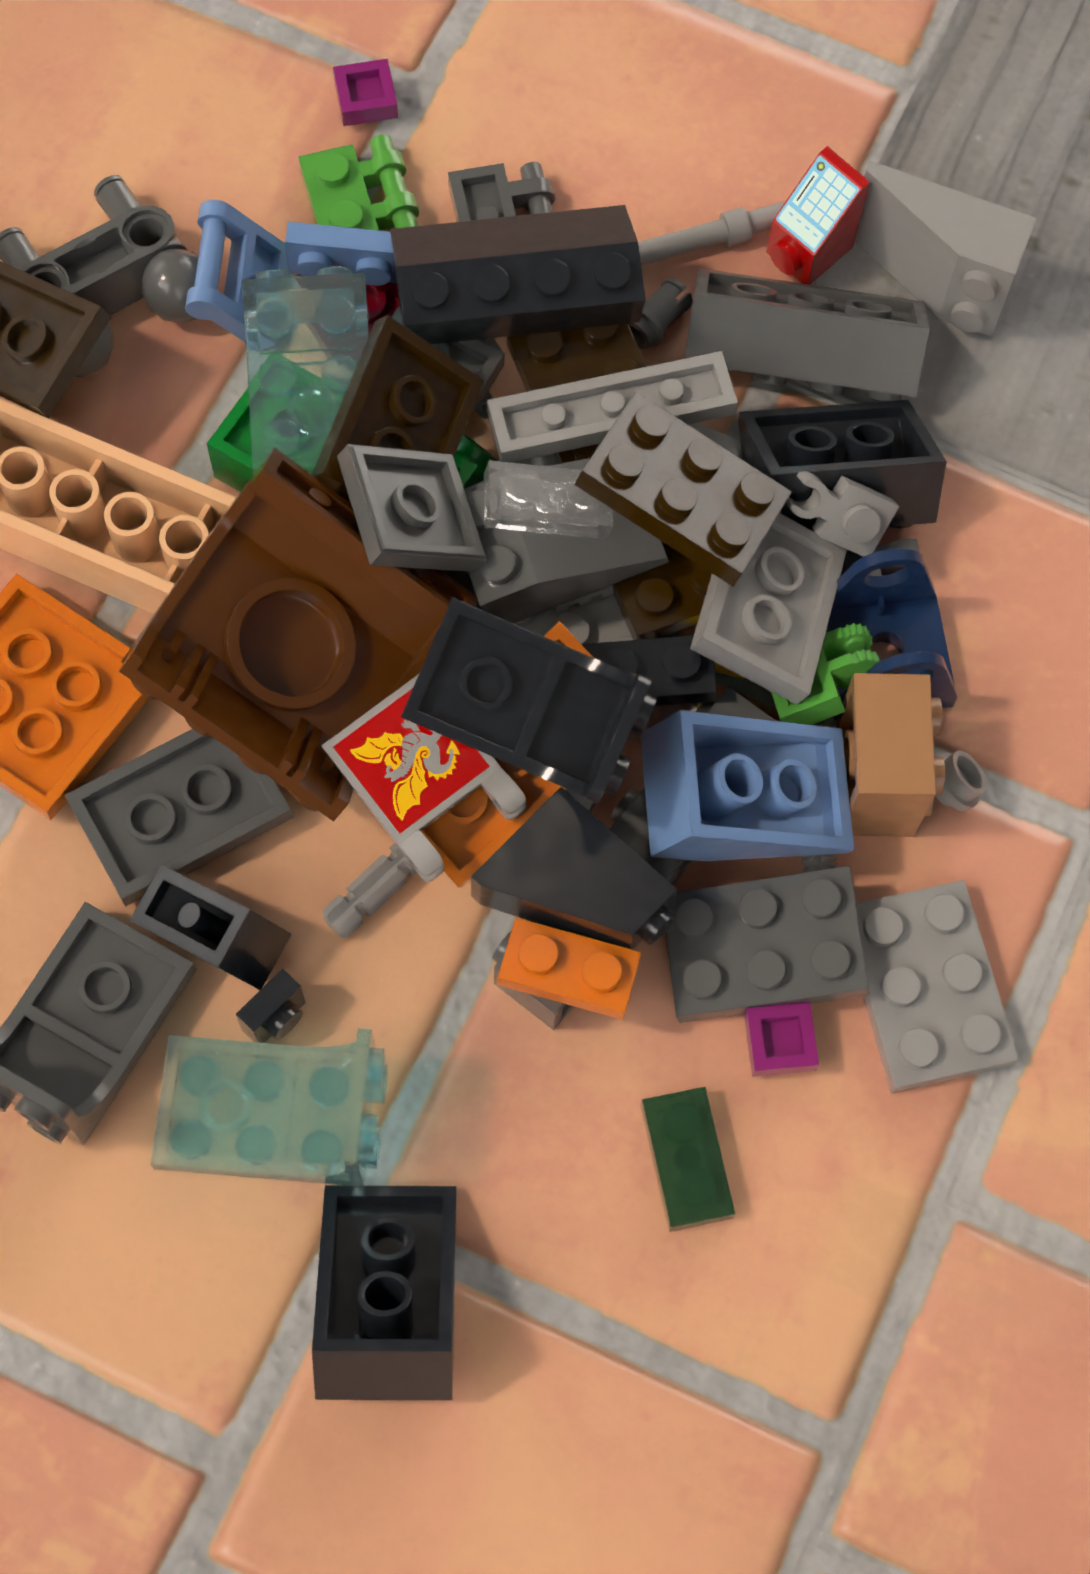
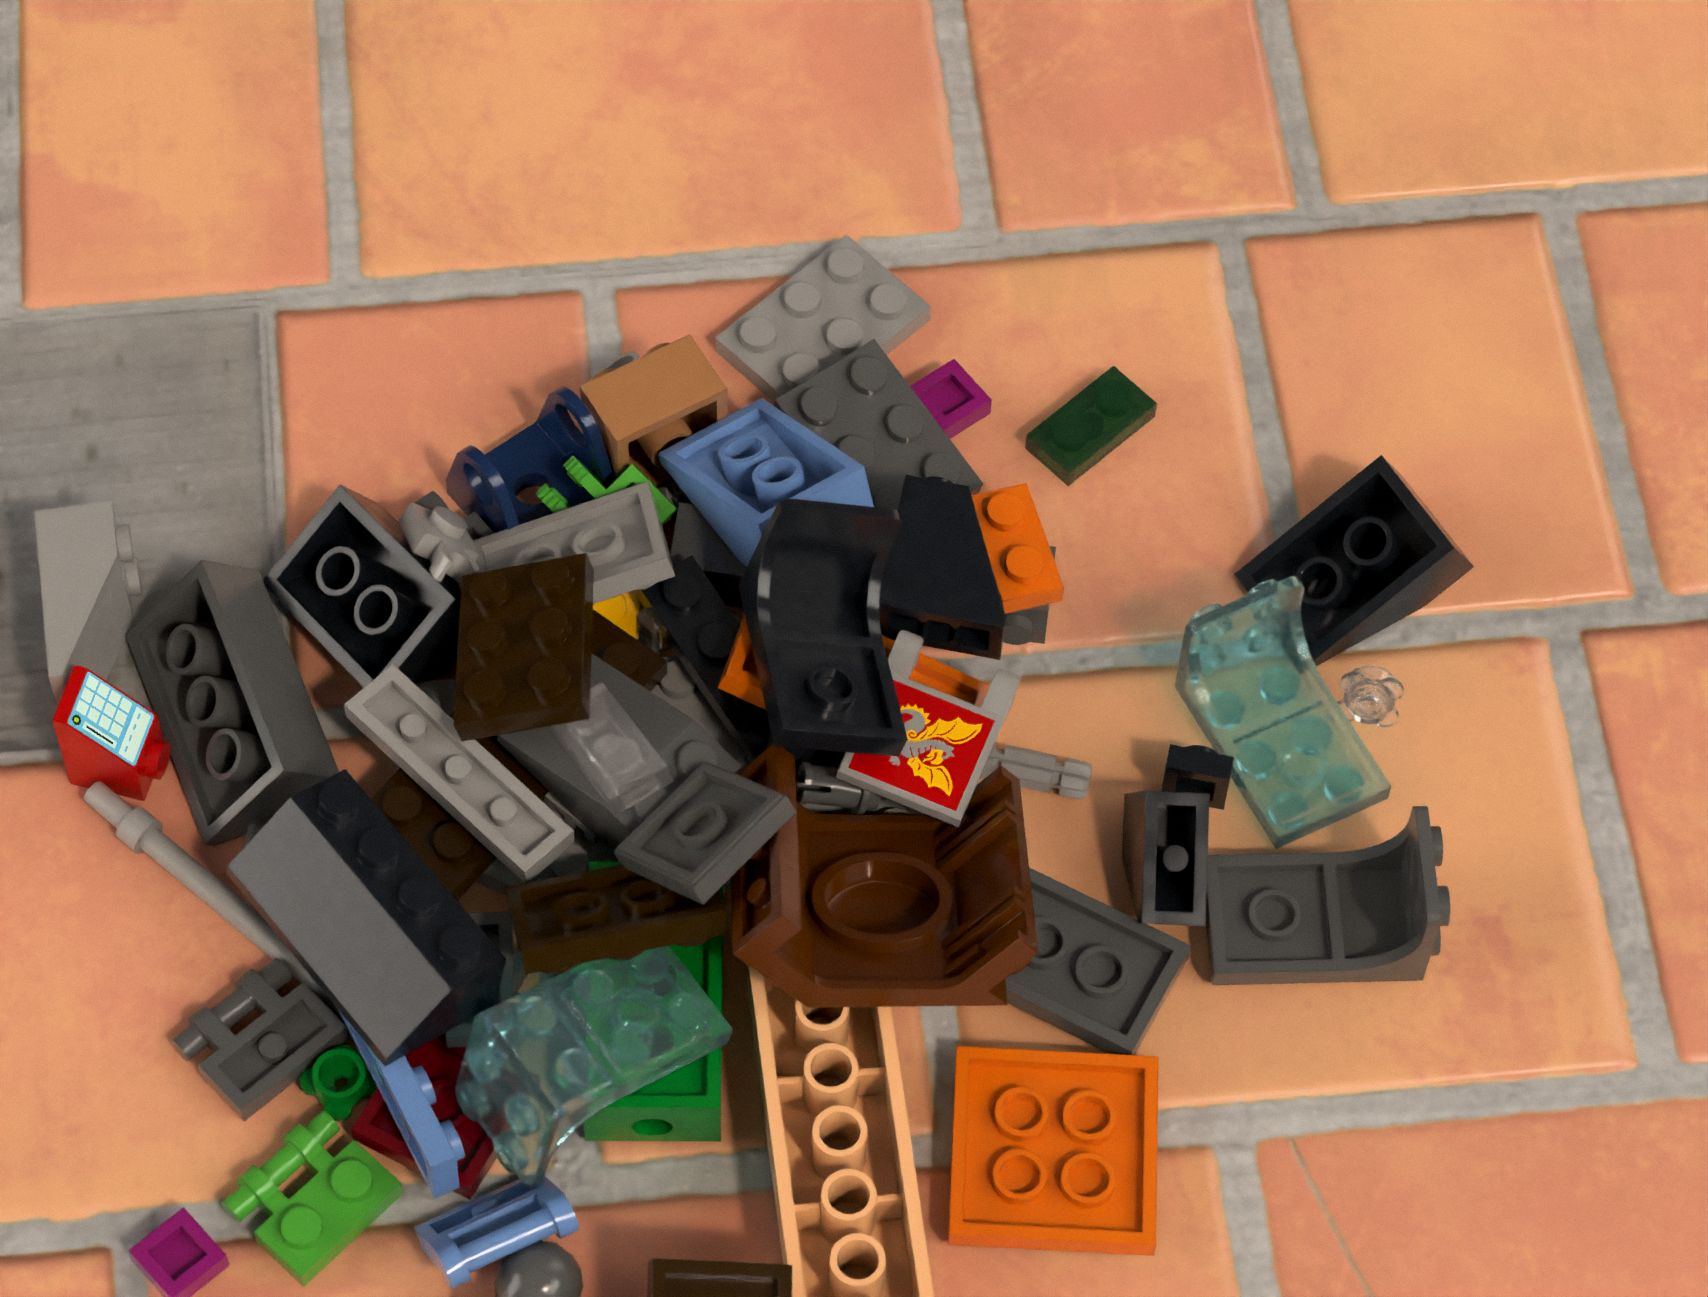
camera: 120 degrees left, 10 degrees down
none -> clear plate [1335,665,1404,727]

